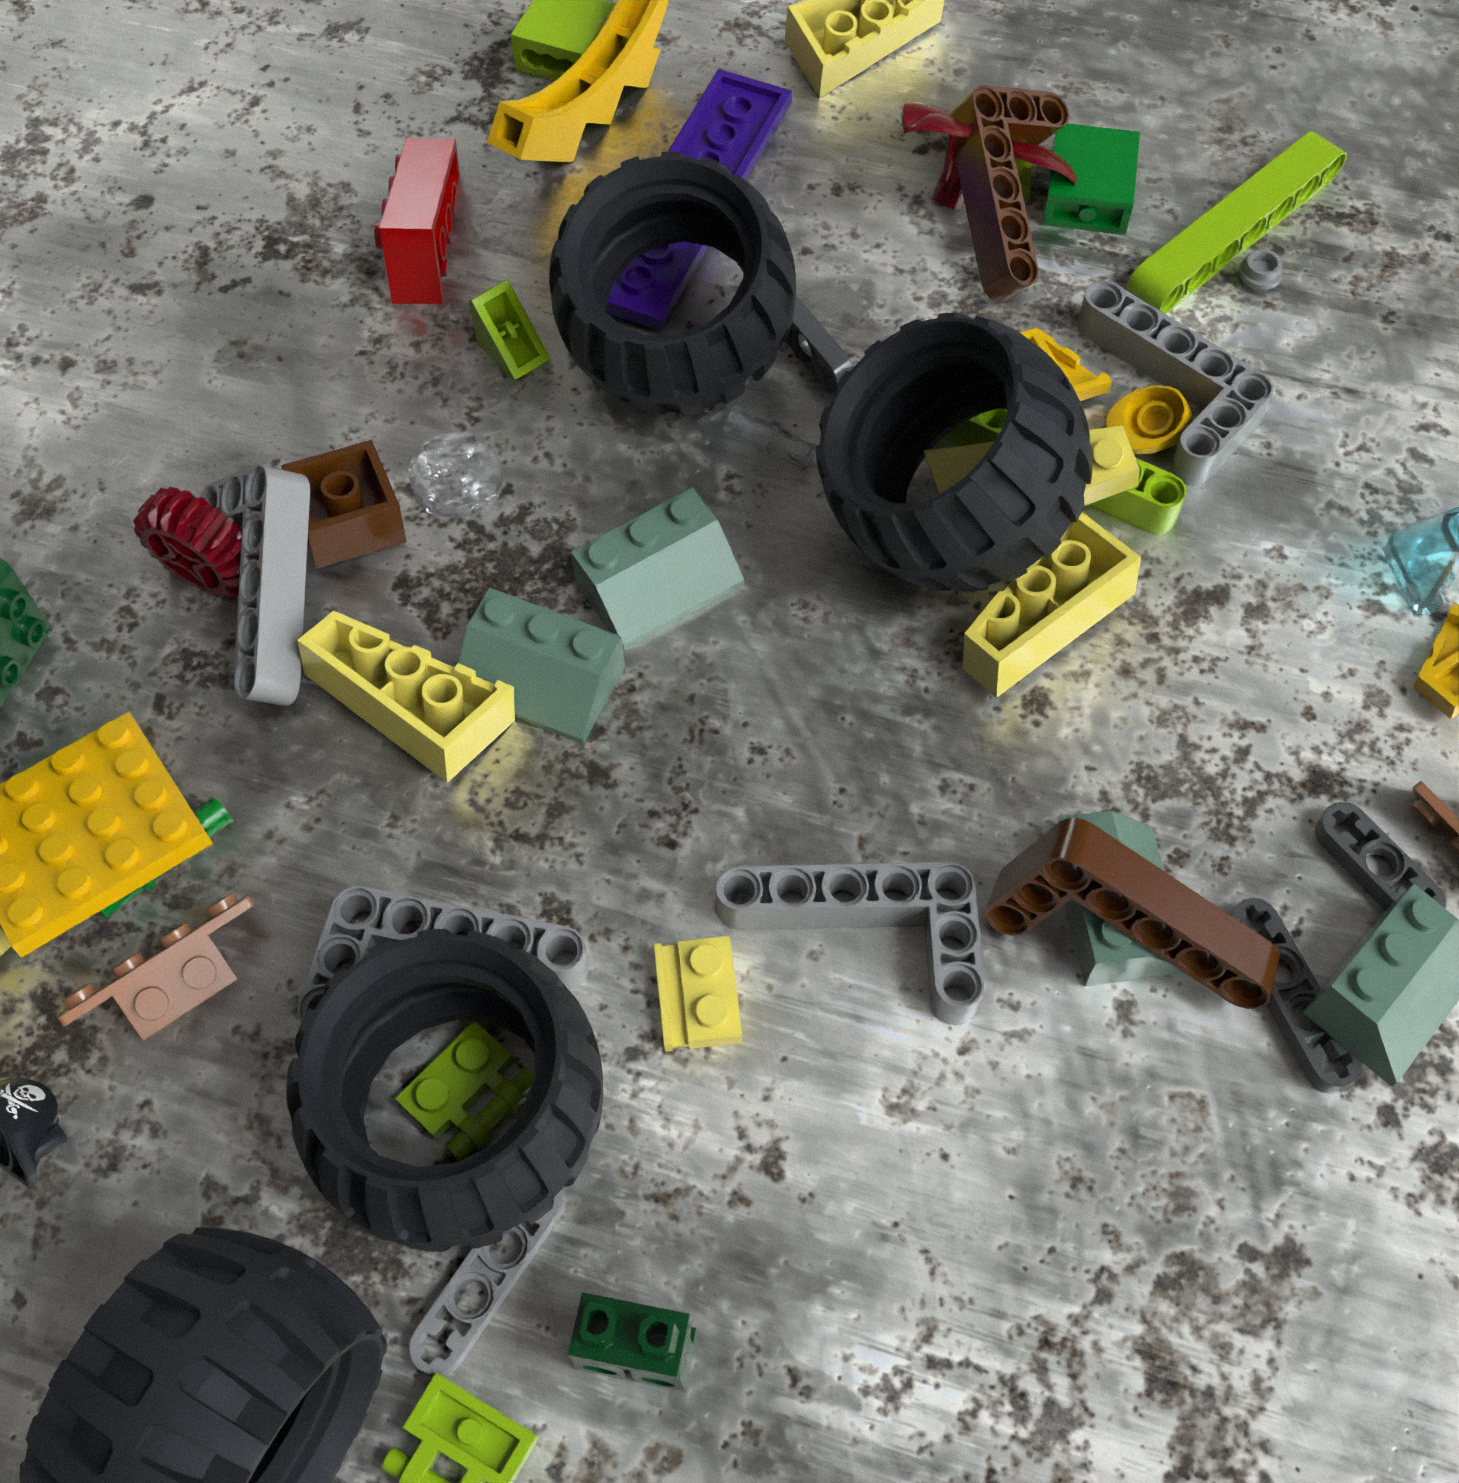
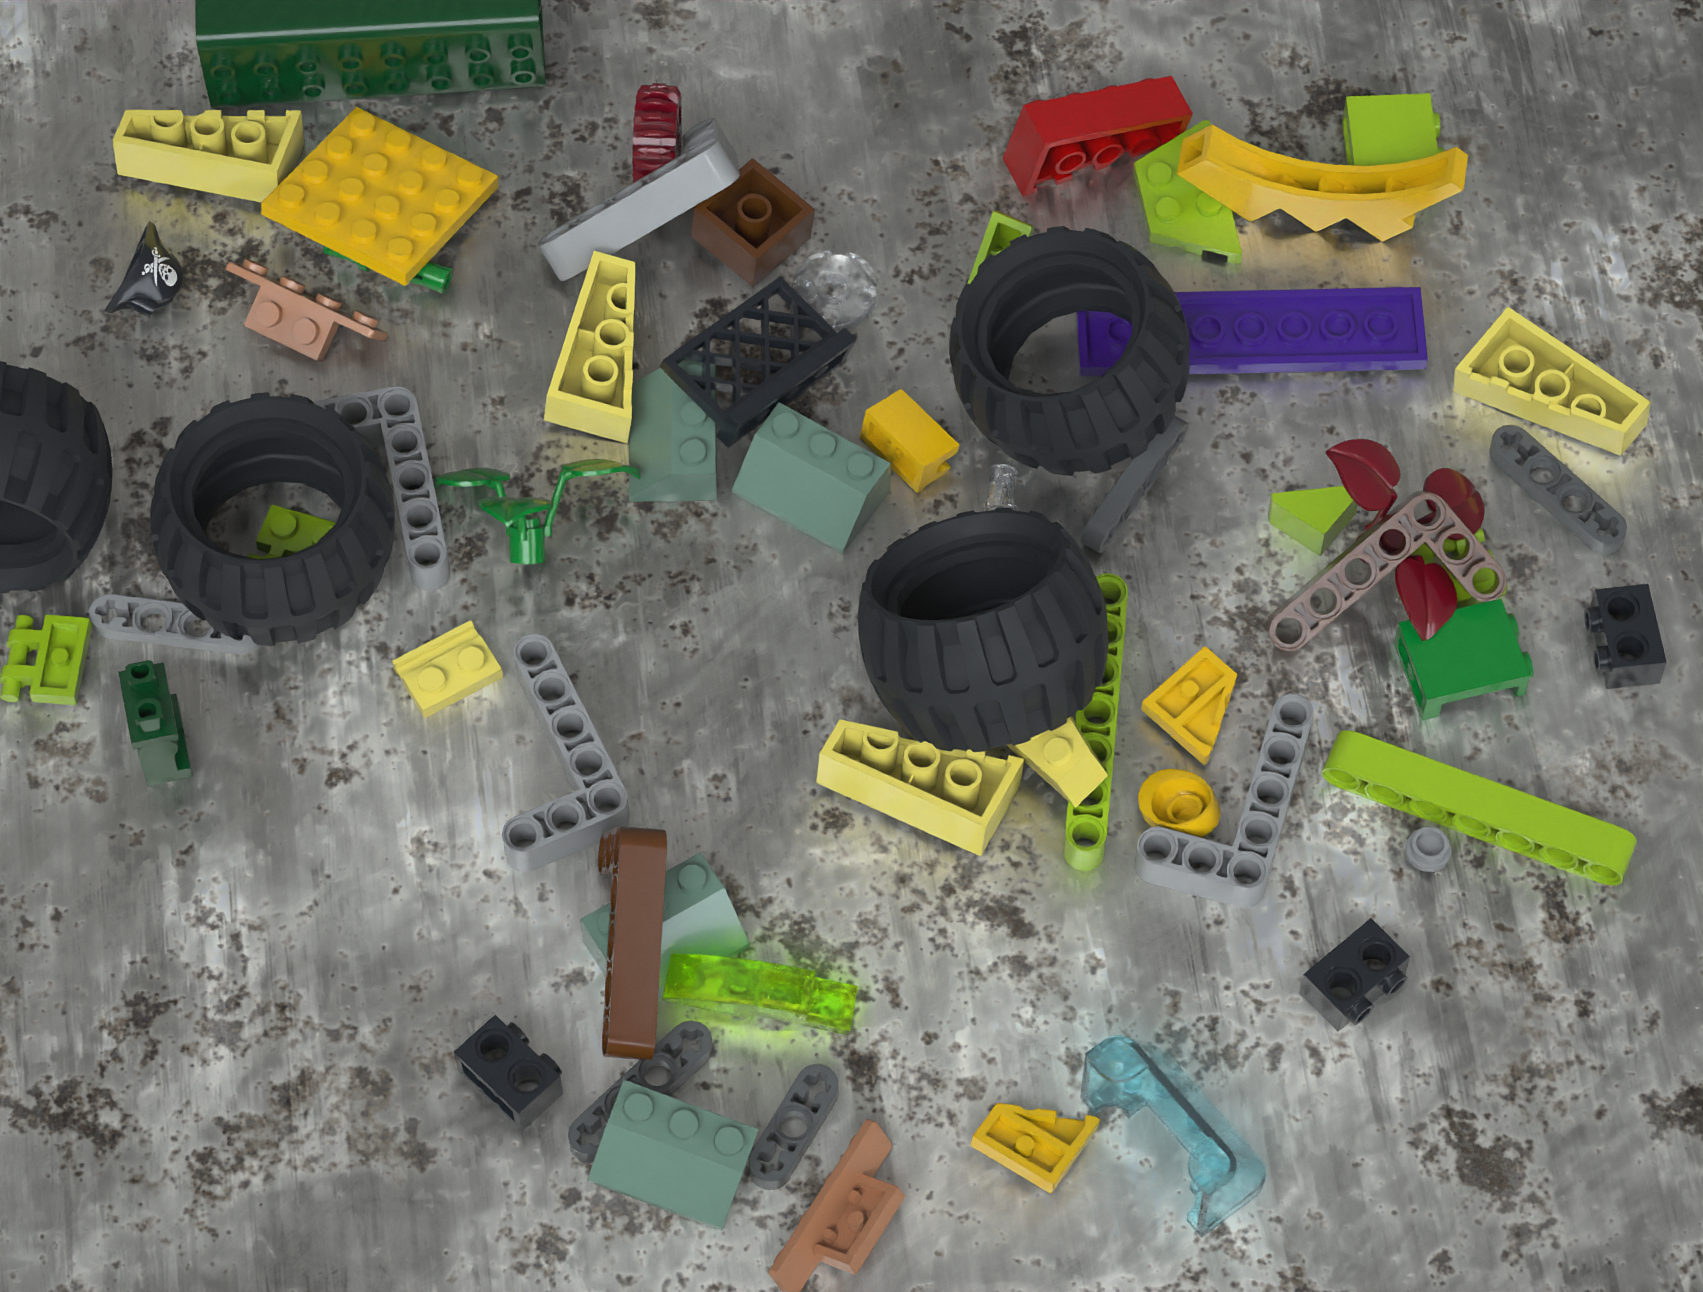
camera: 65 degrees right, 0 degrees up
none -> green plant [434,459,640,564]
none -> black brick [454,1015,563,1131]
none -> black fence [660,276,857,448]
none -> clear neon green slope [662,953,858,1035]
none -> yellow hinge [859,389,960,494]
none -> lime wing [1133,119,1242,264]
none -> lime slope [1268,486,1358,556]
none -> black brick [1299,918,1410,1032]
none -> dark grey beam [1489,425,1627,555]
none -> black brick [1584,584,1667,689]

